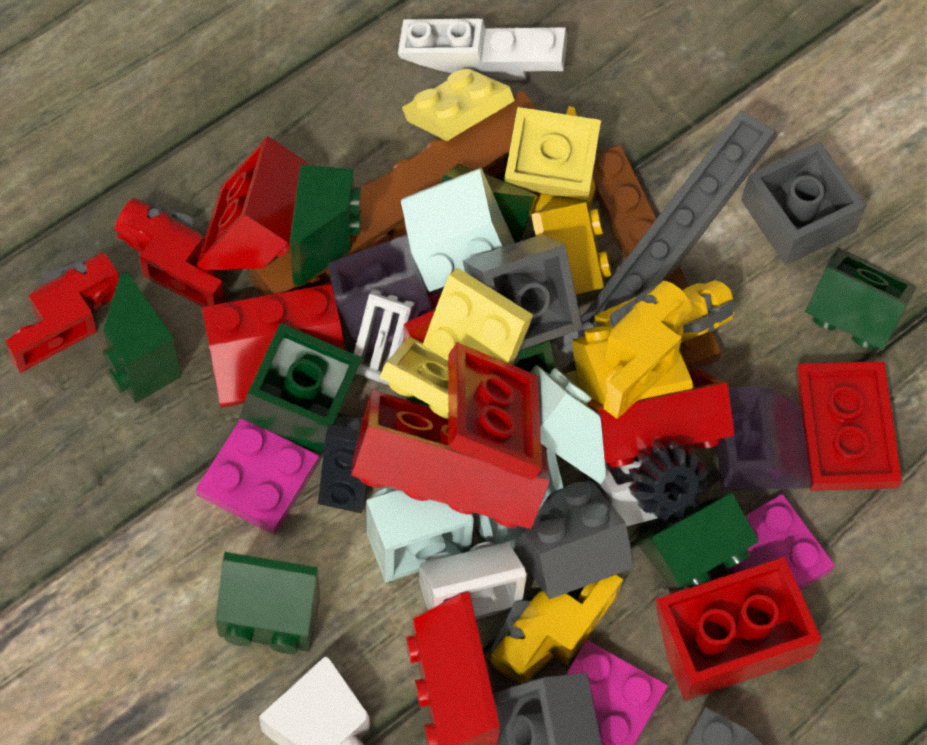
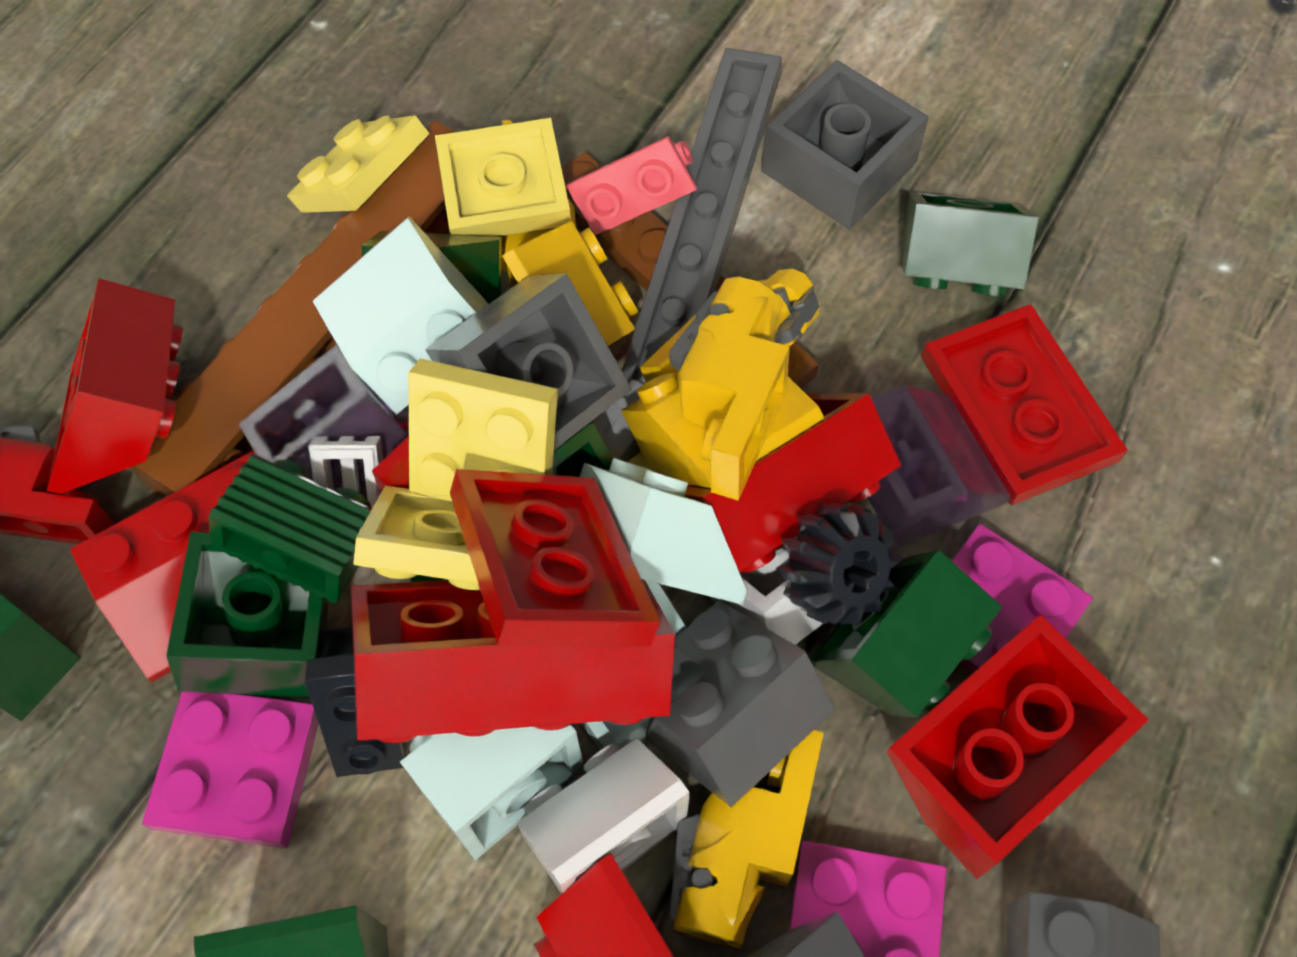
camera: 15 degrees left, 0 degrees up
dark green slope [290,164,362,285] -> none
white slope [398,19,568,81] -> none
none -> dark green brick [209,454,372,603]
none -> coral hinge [565,136,697,235]

